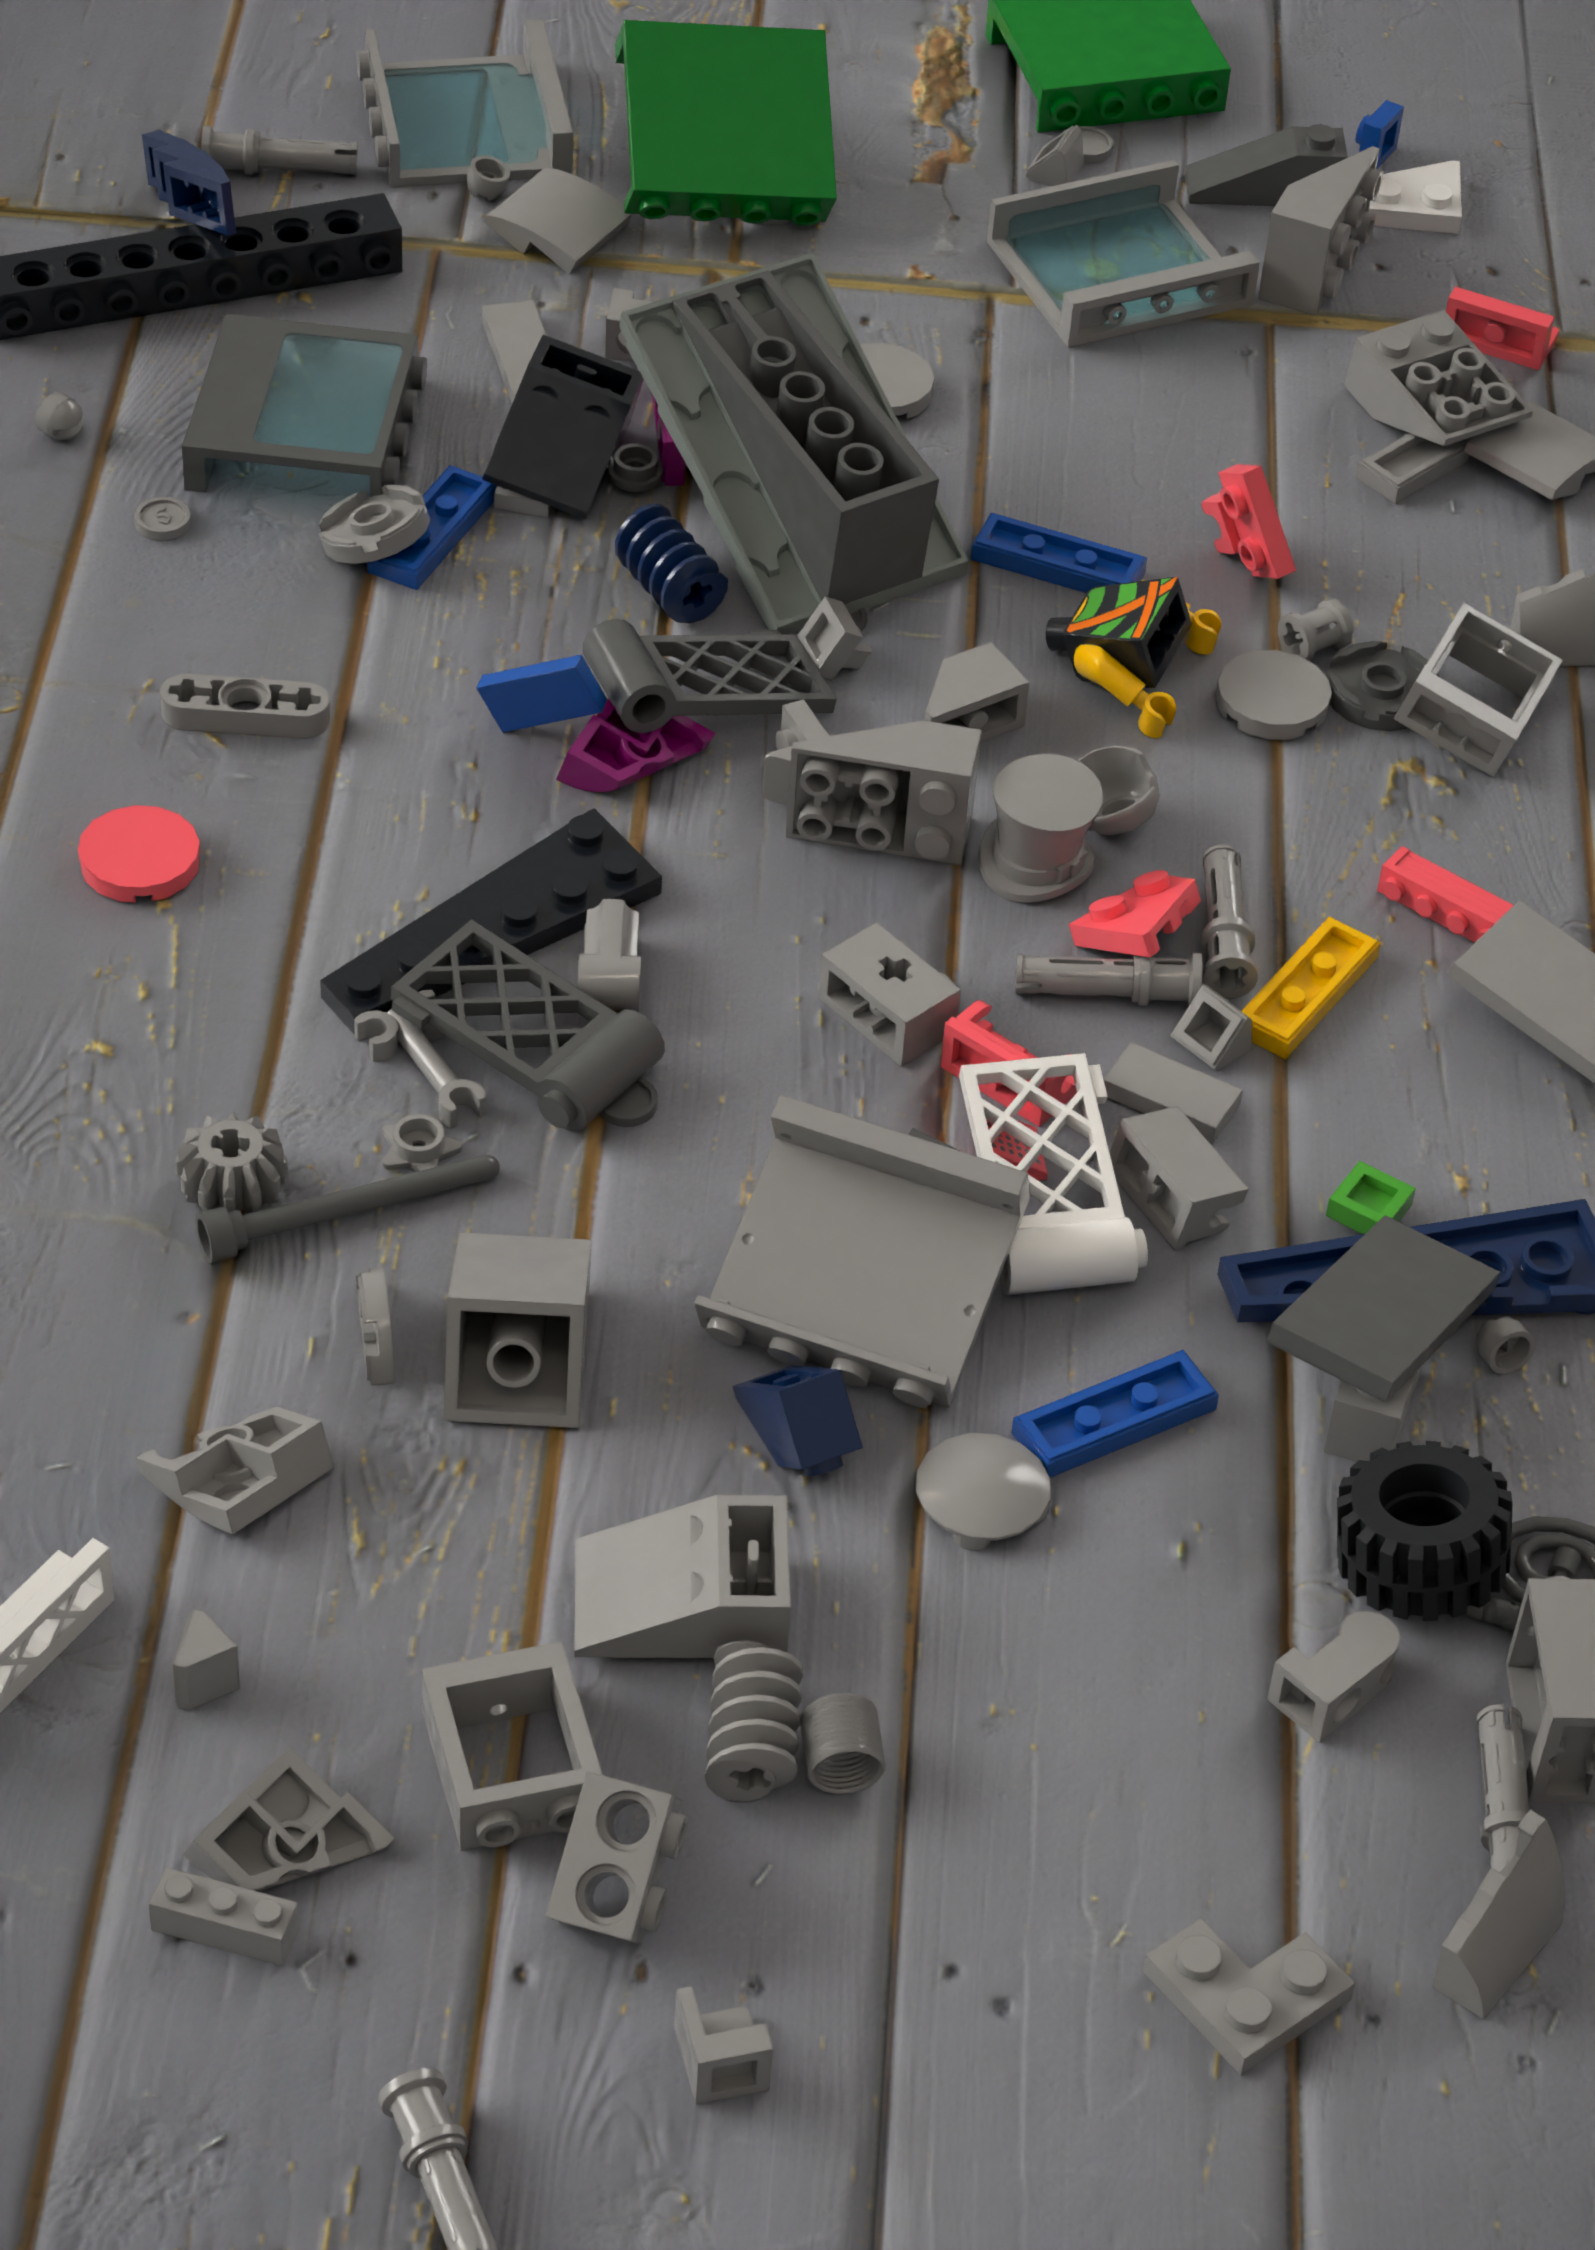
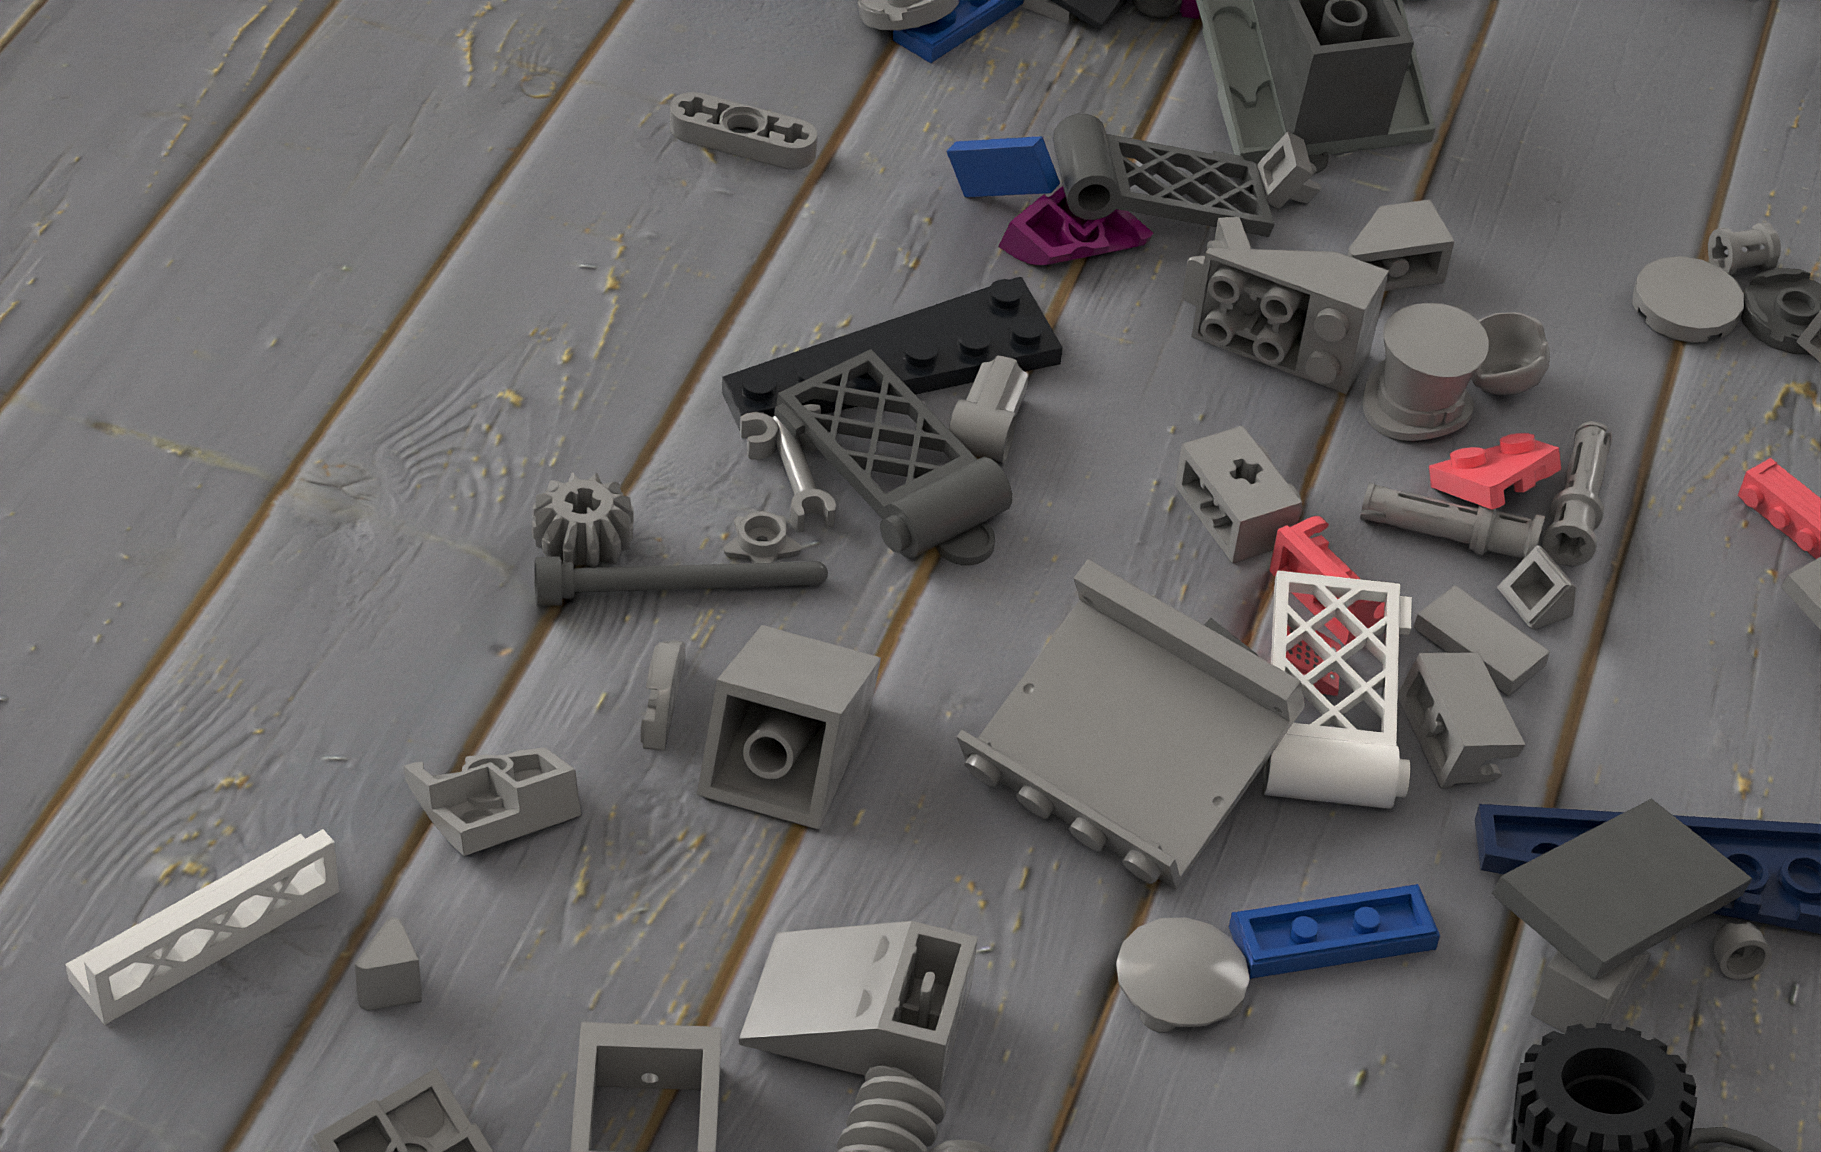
camera: 15 degrees right, 0 degrees up
coral tile [78,805,200,903] -> none
dark blue piece [615,504,728,624] -> none
dark blue slope [732,1365,863,1476] -> none
blue tile [970,513,1147,593] -> none
torso [1046,577,1221,738] -> none
coral plate [1201,464,1296,579] -> none
yellow tile [1242,916,1381,1060] -> none
bright green plate [1326,1160,1416,1234] -> none

